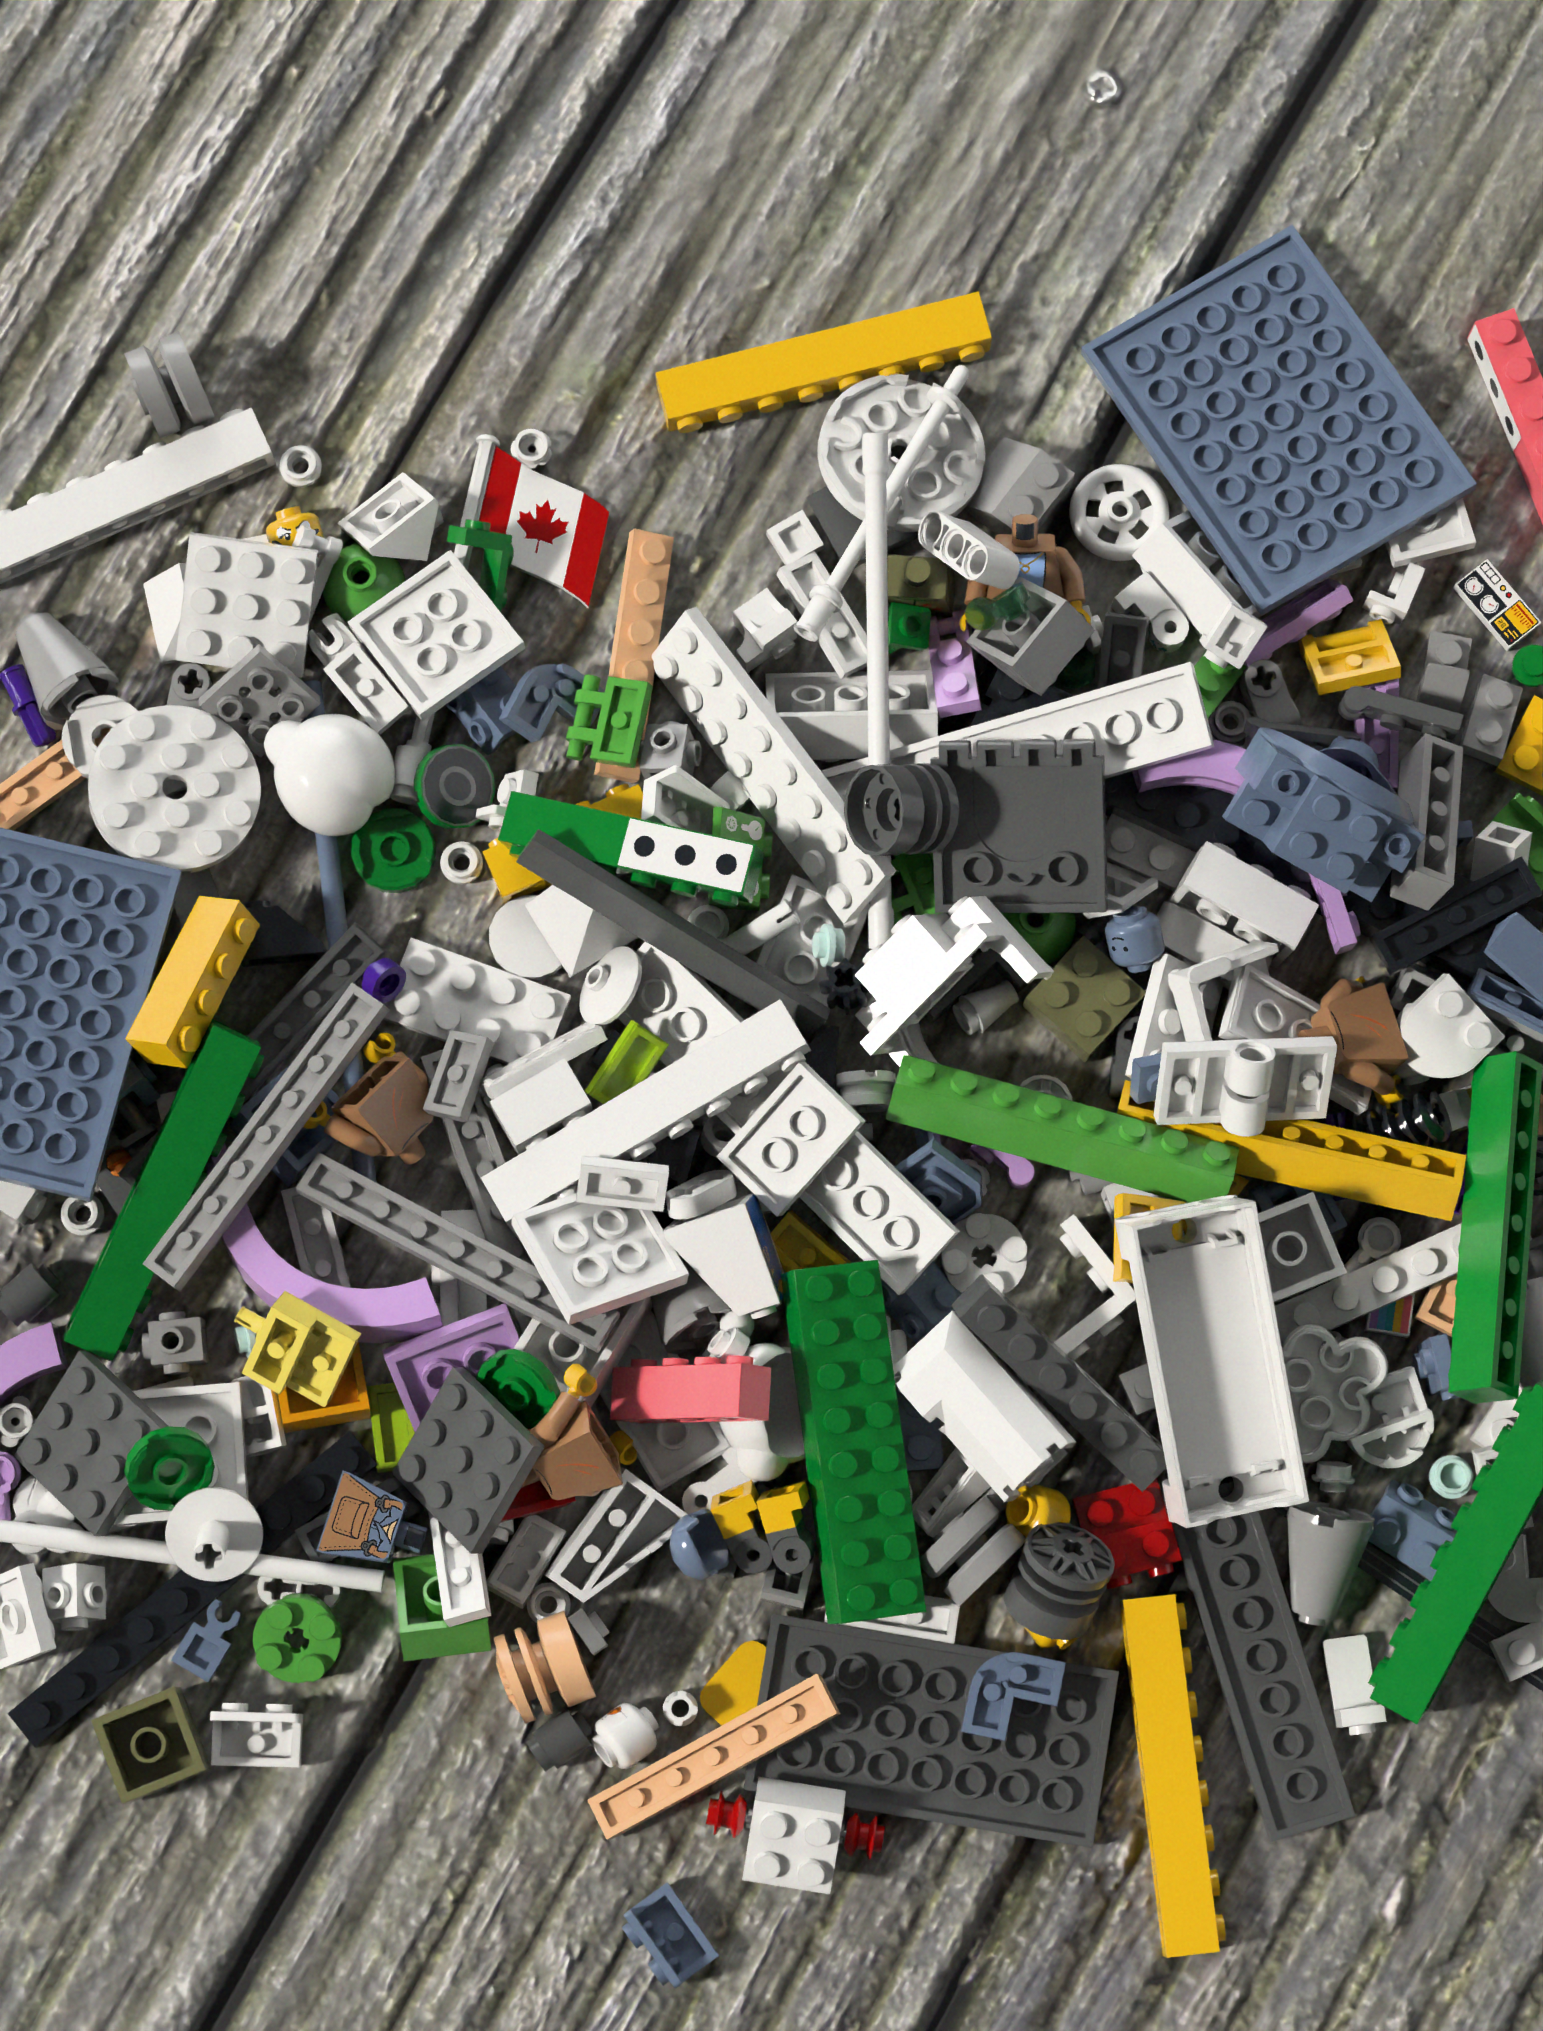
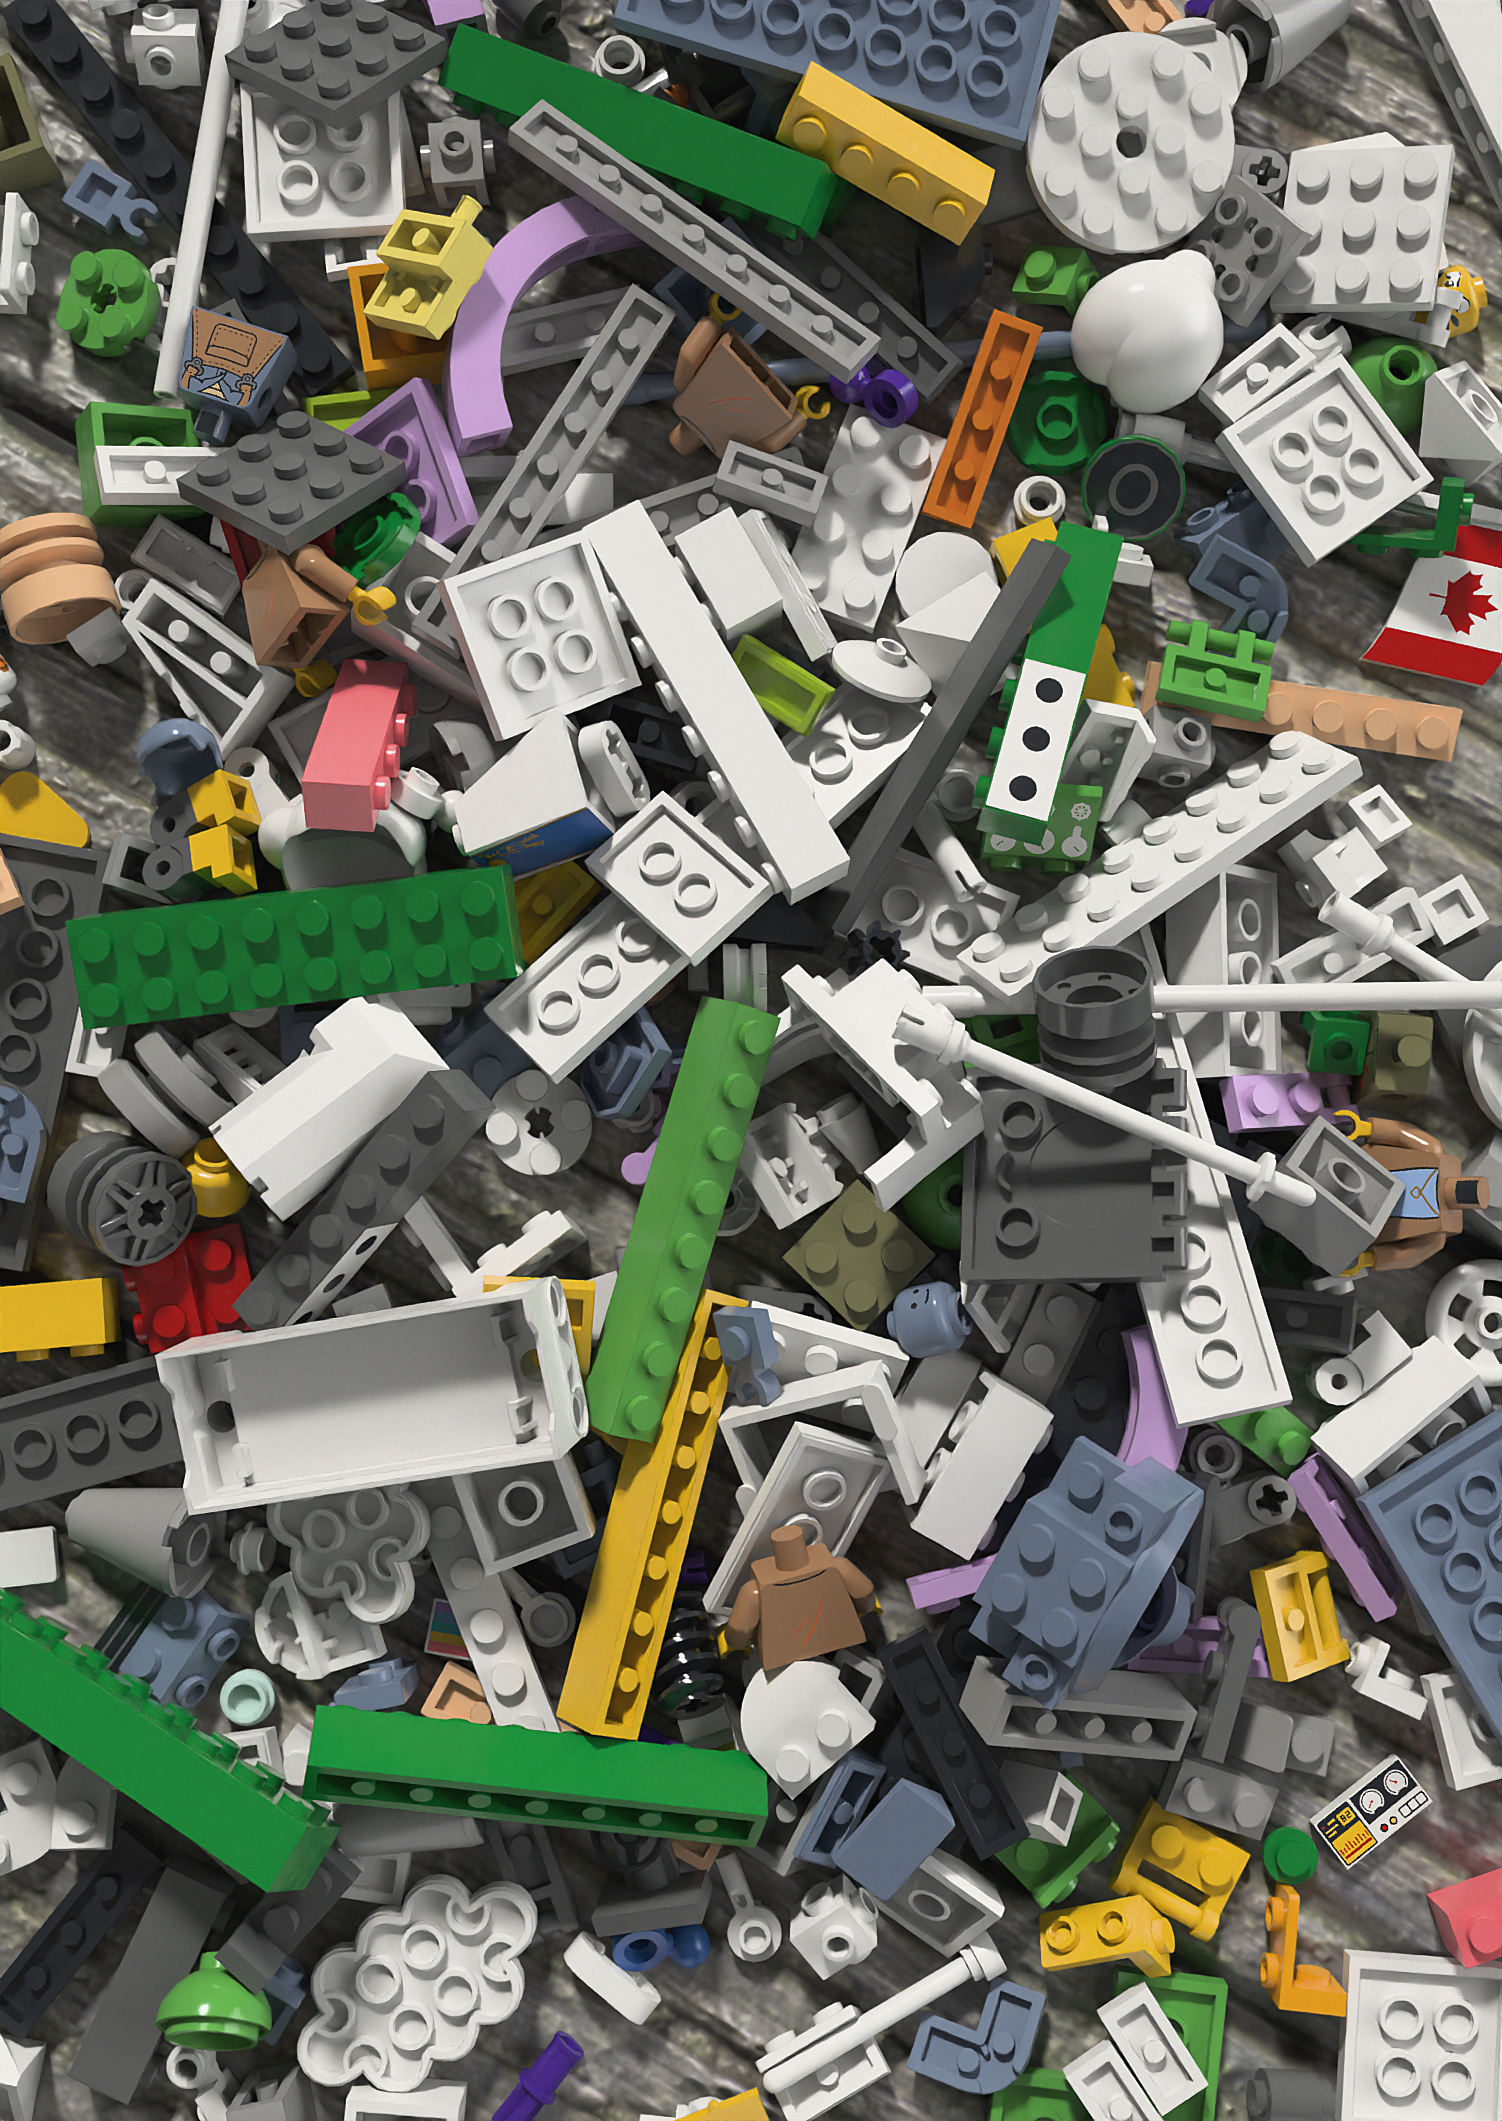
camera: 90 degrees right, 5 degrees up
green tile [124,1426,215,1511] -> none
white piece [165,1487,263,1582] -> none
white plate [576,1156,669,1212] -> none
light aqua plate [812,924,845,967] -> none
white beam [918,511,1020,590] -> none
clear green plate [965,582,1031,631] -> none
white plate [1153,1036,1337,1137] -> none
white bracket [1199,602,1268,670] -> none
none -> white slope [737,1103,843,1231]
none -> white bar [891,1004,1316,1207]
none -> orange plate [920,309,1043,532]
none -> bright green bracket [1012,245,1100,320]
none -> white plate [1336,784,1412,851]

